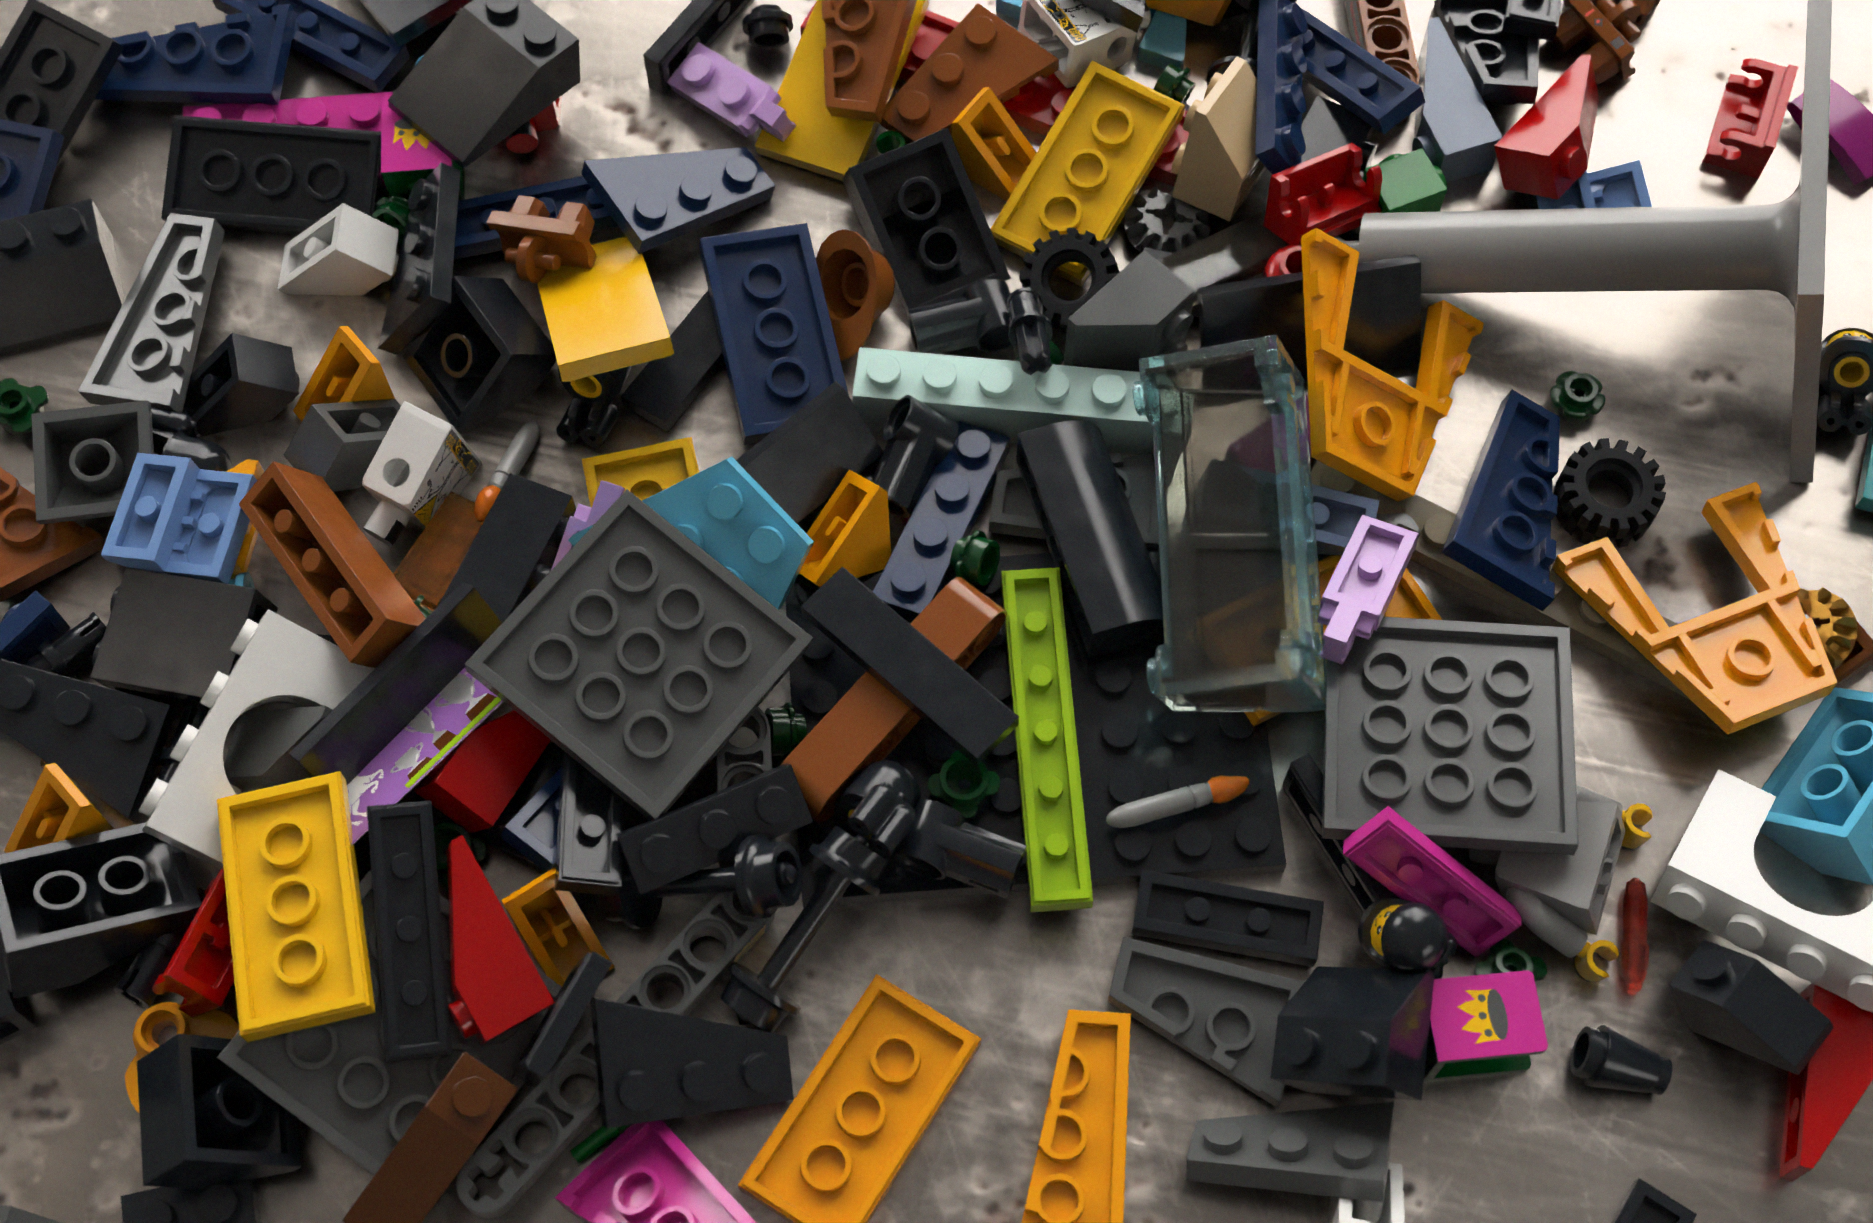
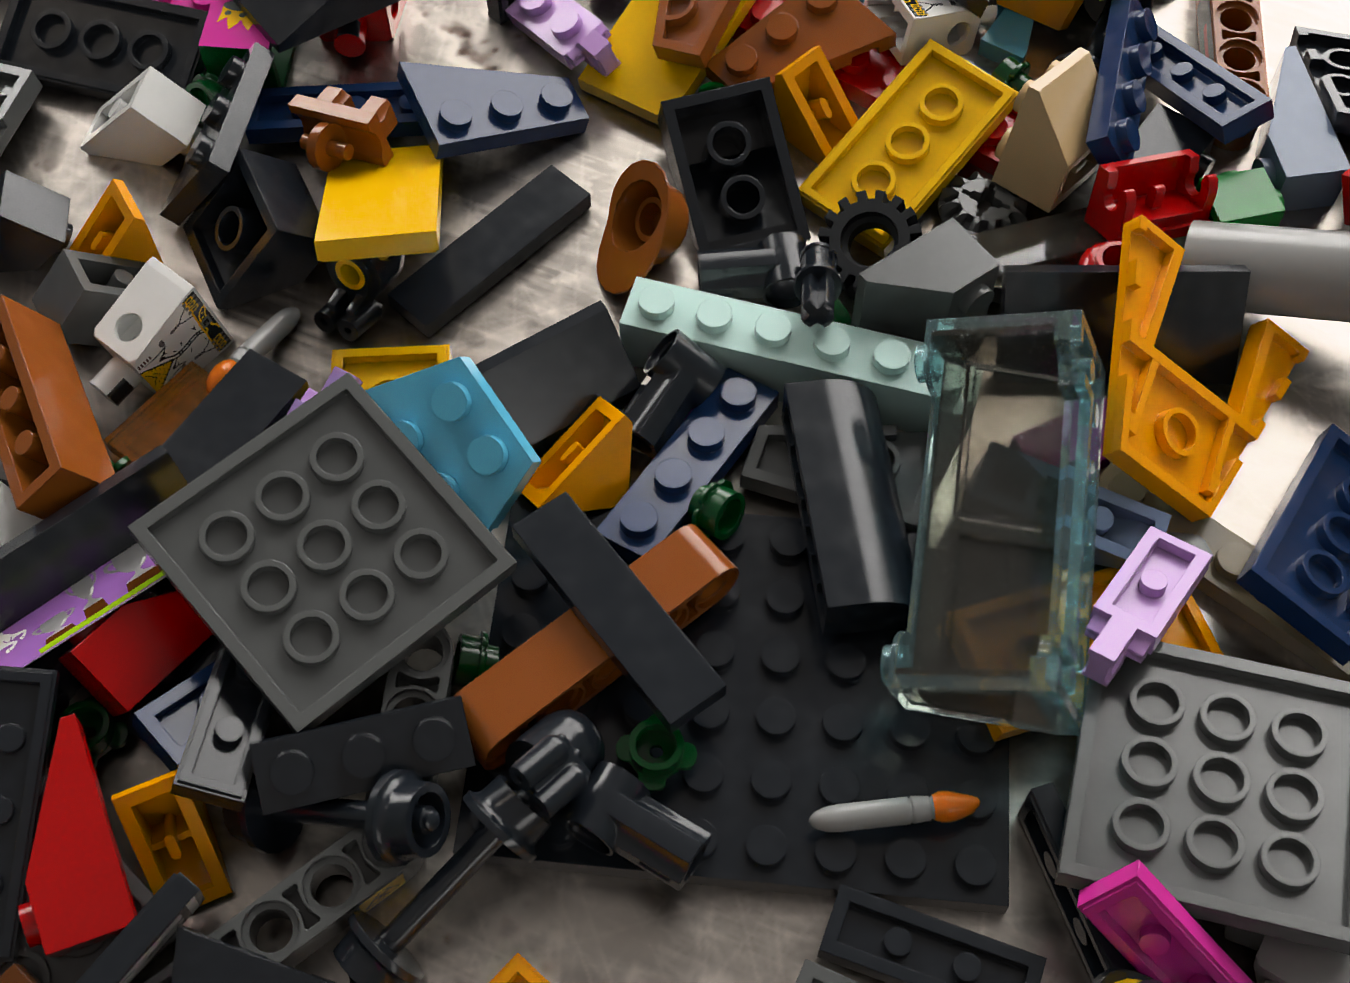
camera: 10 degrees right, 5 degrees down
dark blue plate [699,223,849,445] -> none
lime tile [1001,567,1093,912] -> none

